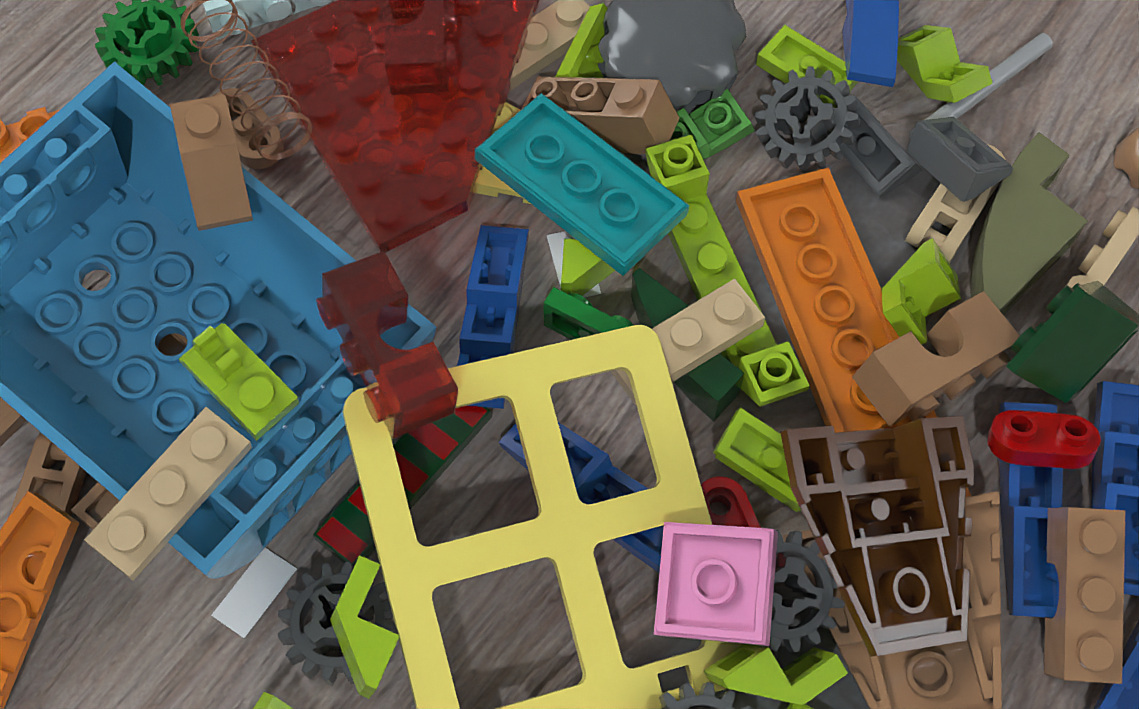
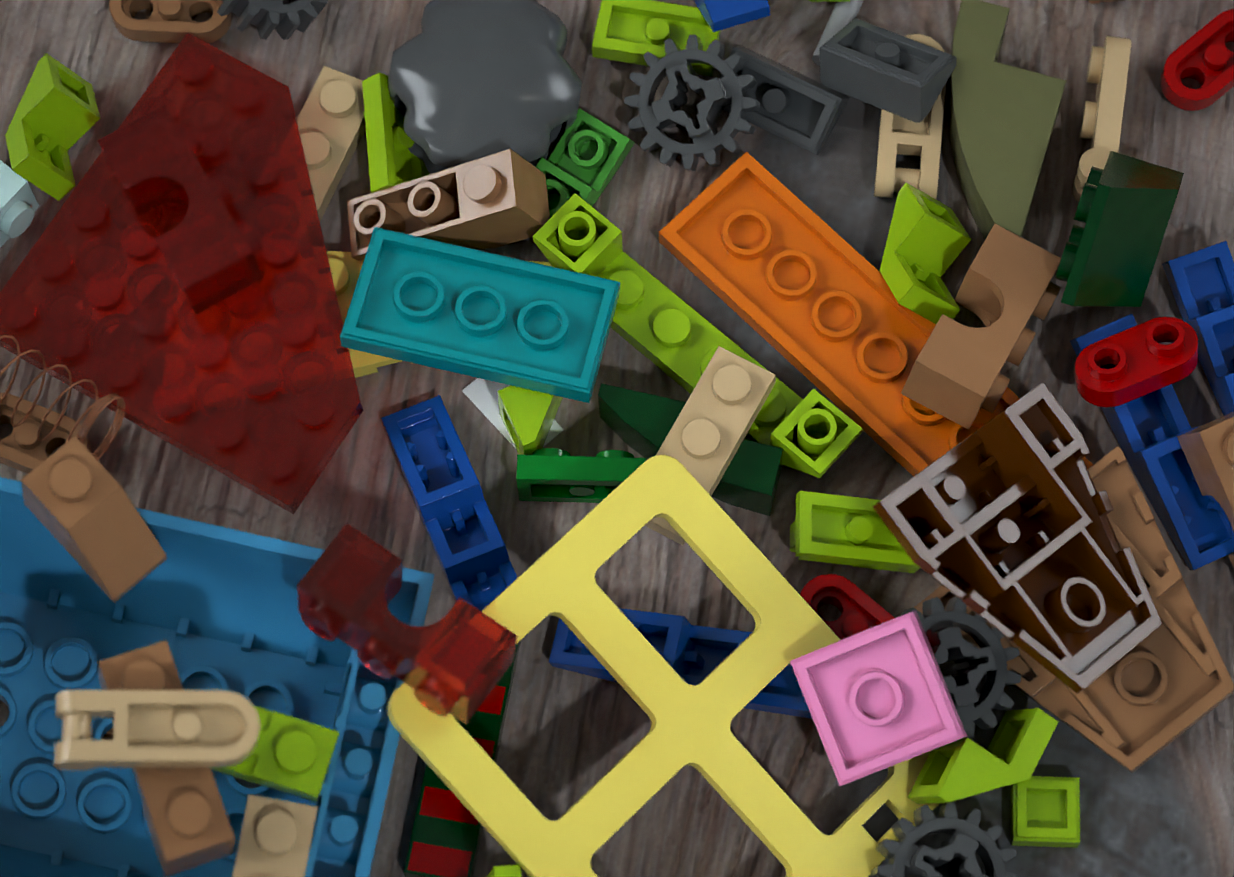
camera: 25 degrees left, 5 degrees up
none -> tan plate [54,690,260,770]
none -> medium nougat arch [98,640,235,877]

